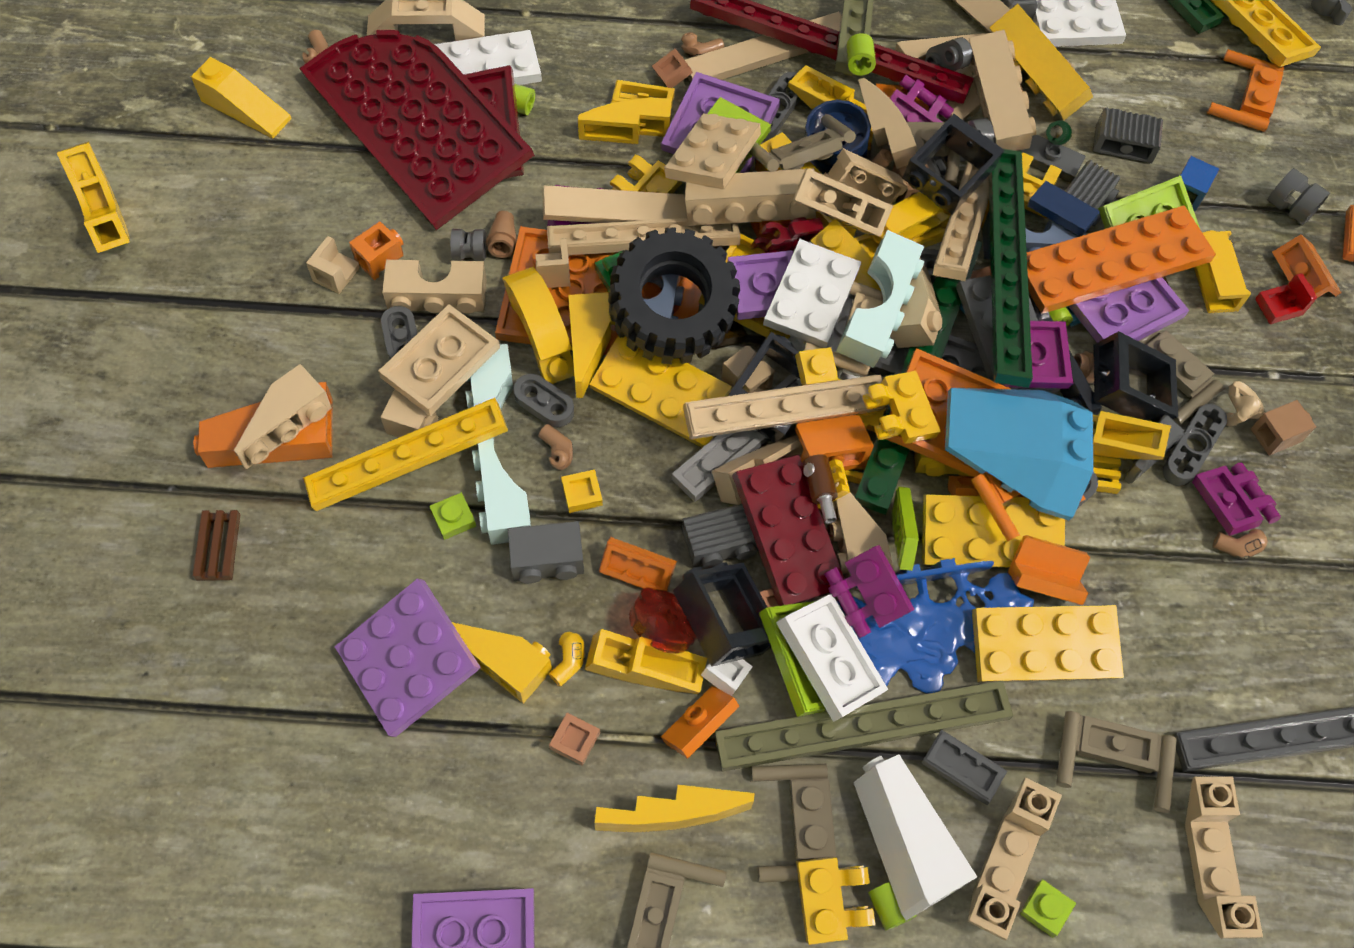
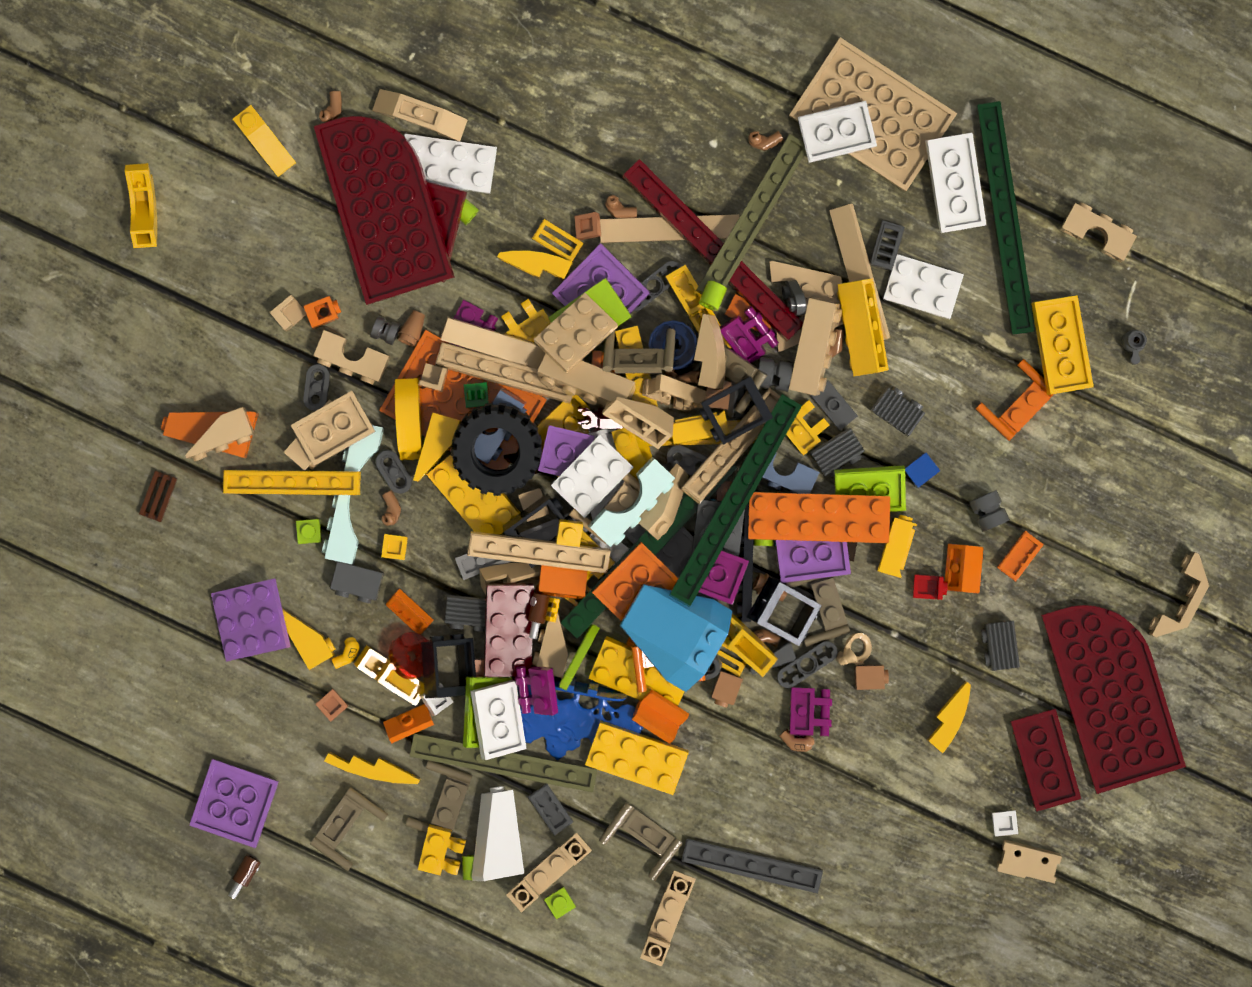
camera: 30 degrees right, 25 degrees up
yellow plate [862,371,941,444] -> none
dark blue tile [1027,181,1100,236] -> none
dark green pin [1046,120,1072,145] -> none
none -> medium nougat brick [711,671,743,708]

